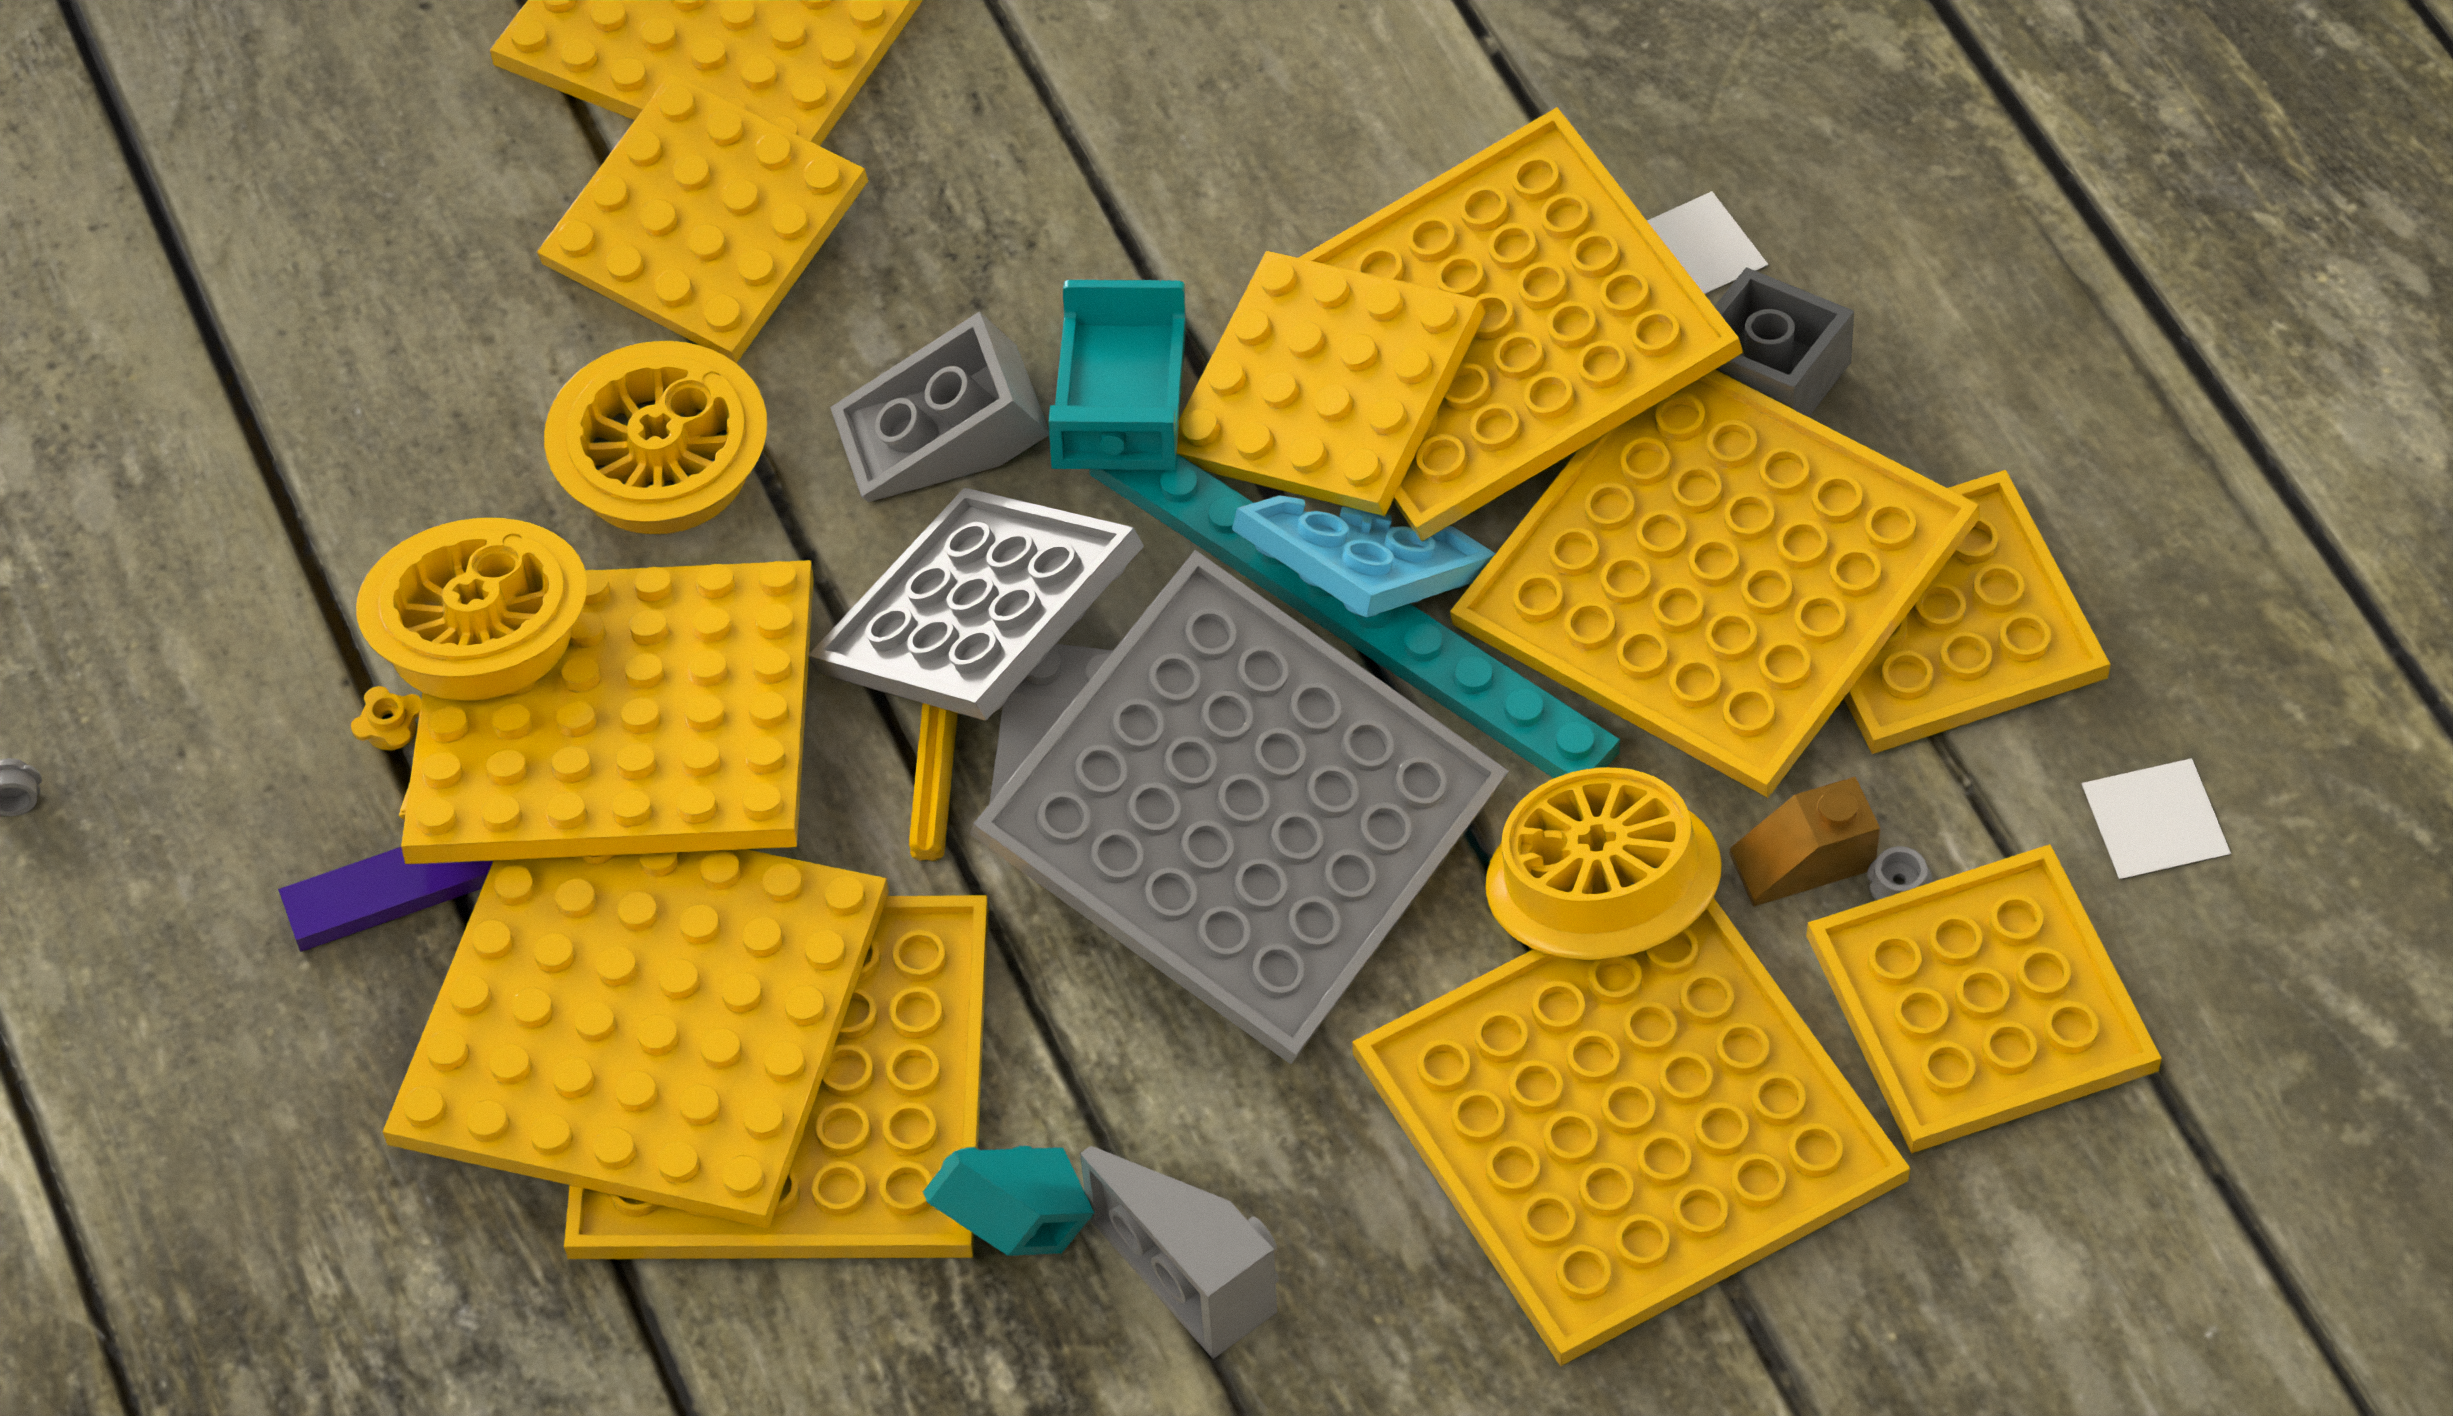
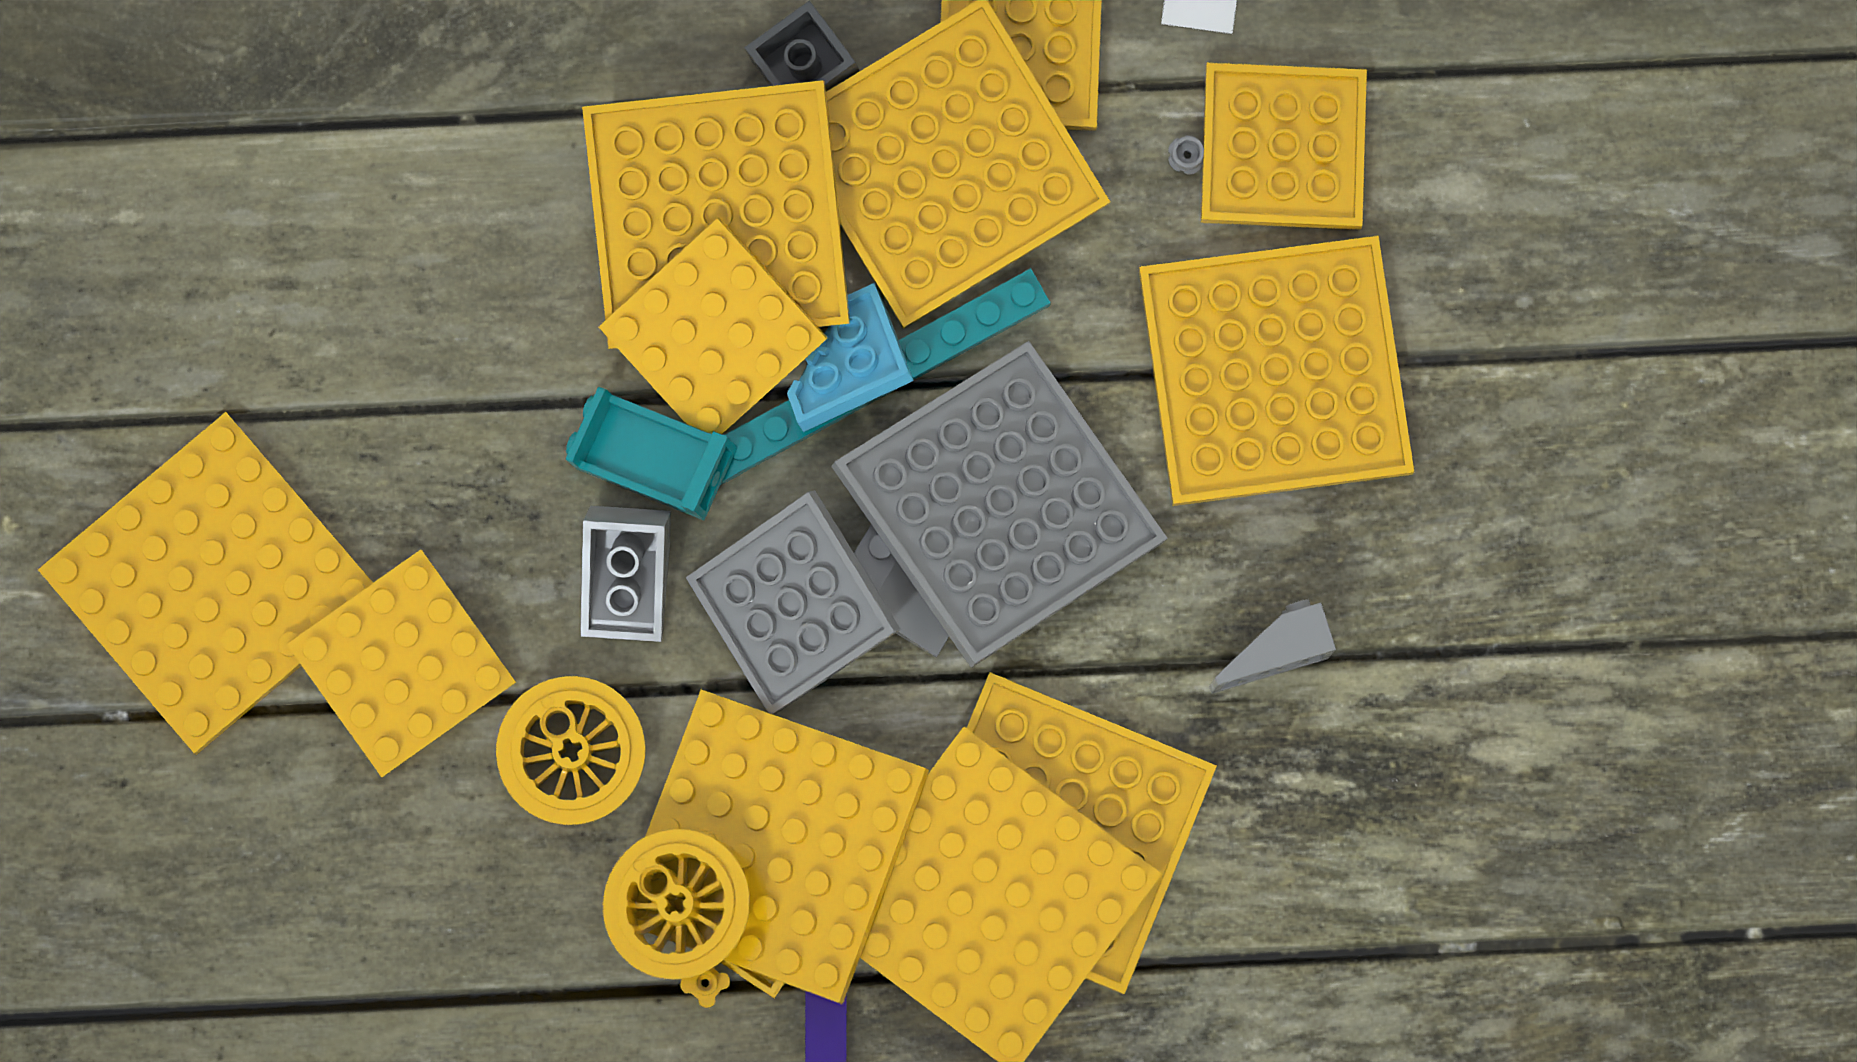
camera: 75 degrees left, 25 degrees up
yellow axle [909,703,958,861] -> none
teal slope [923,1145,1094,1256] -> none
yellow piece [1485,767,1722,960] -> none
white sticker [1647,191,1769,294] -> none
pearl gold slope [1729,776,1880,907] -> none

